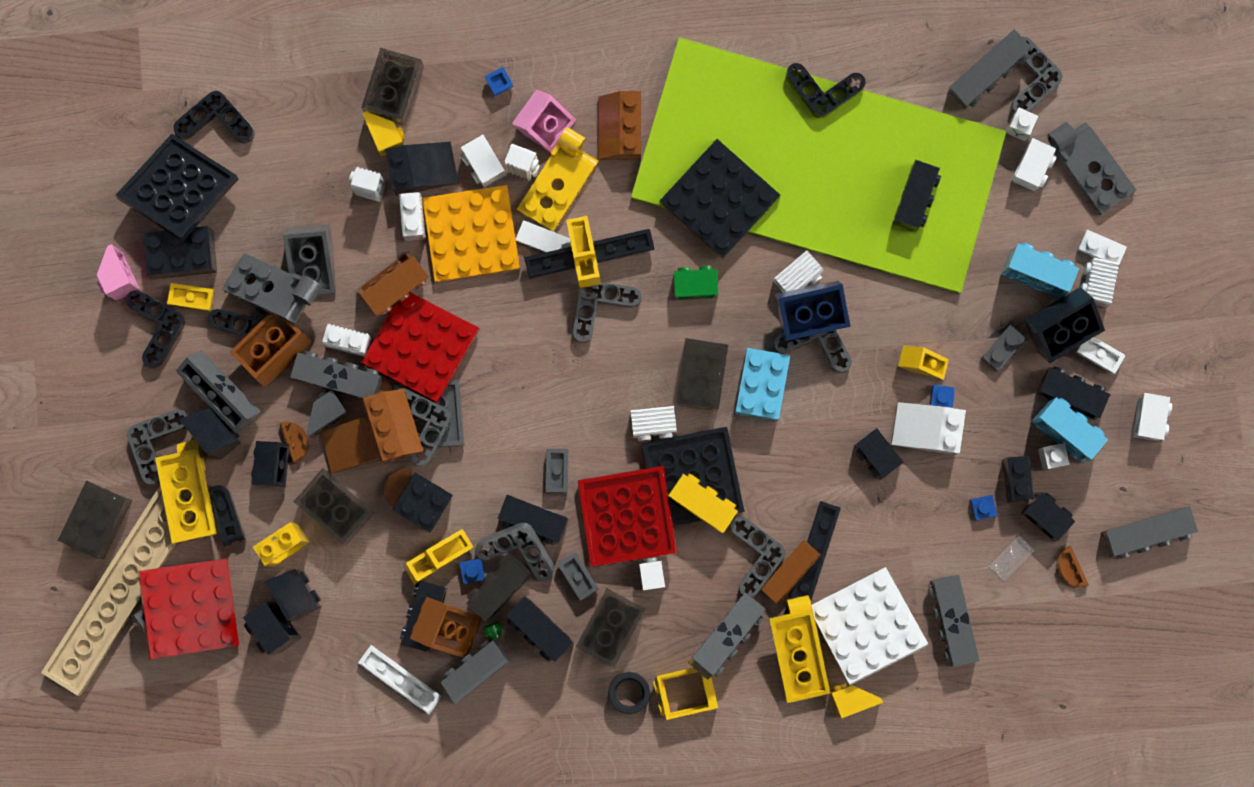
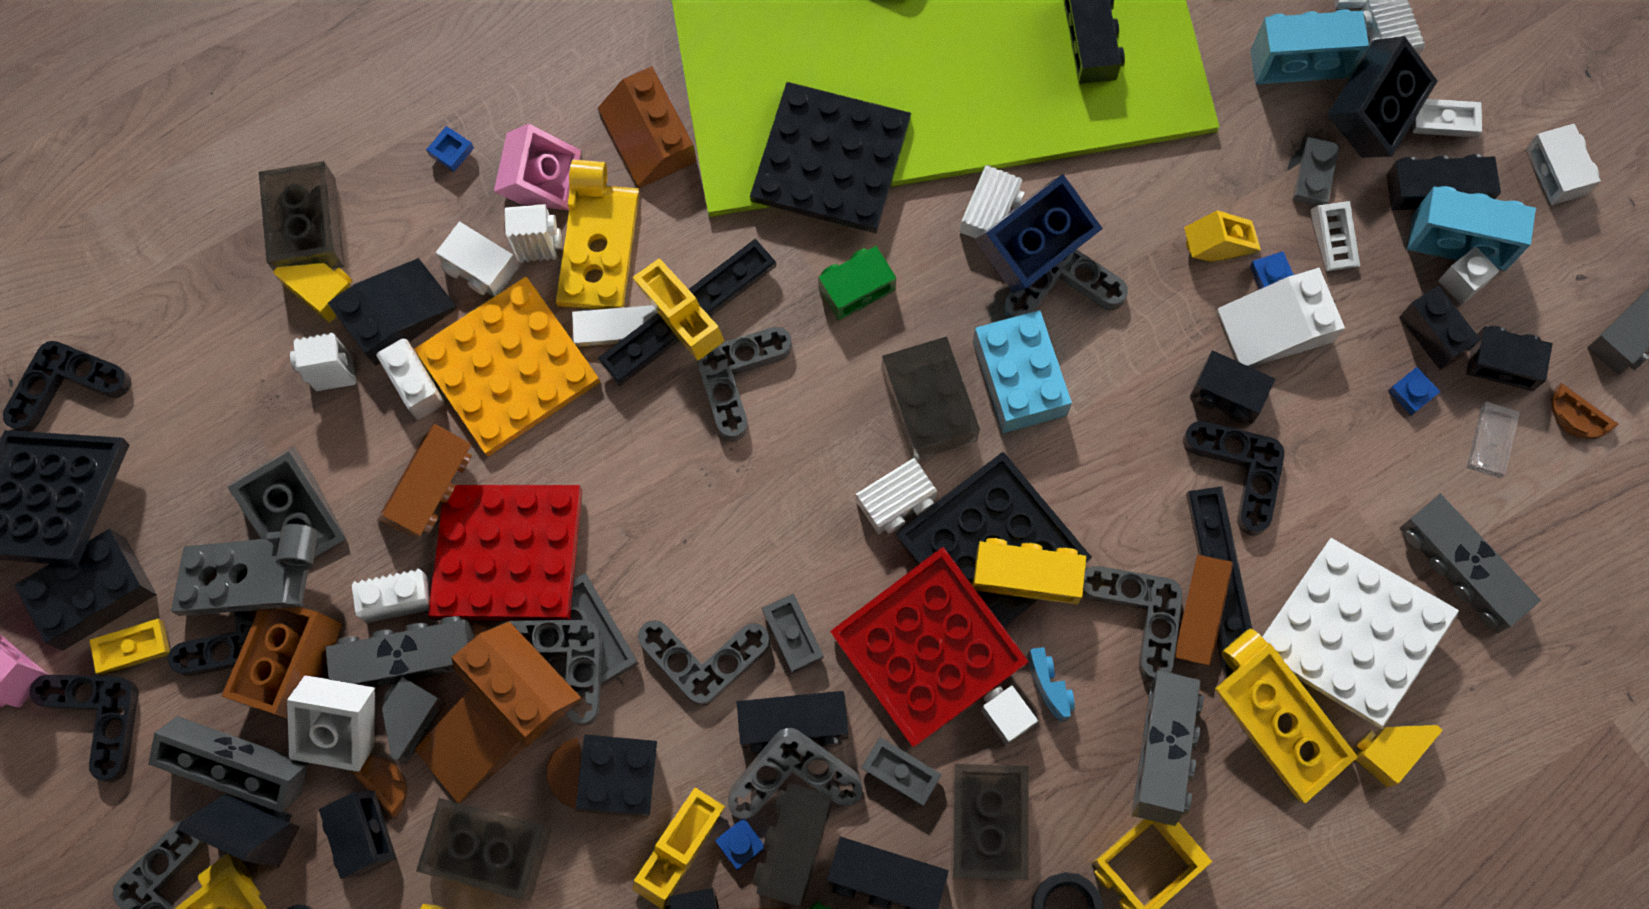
camera: 25 degrees left, 10 degrees down
none -> white brick [287,675,375,772]
none -> dark grey beam [638,620,770,706]
none -> dark azure slope [1027,647,1075,722]
none -> black beam [1183,421,1285,536]
none -> white slope [1310,201,1360,272]

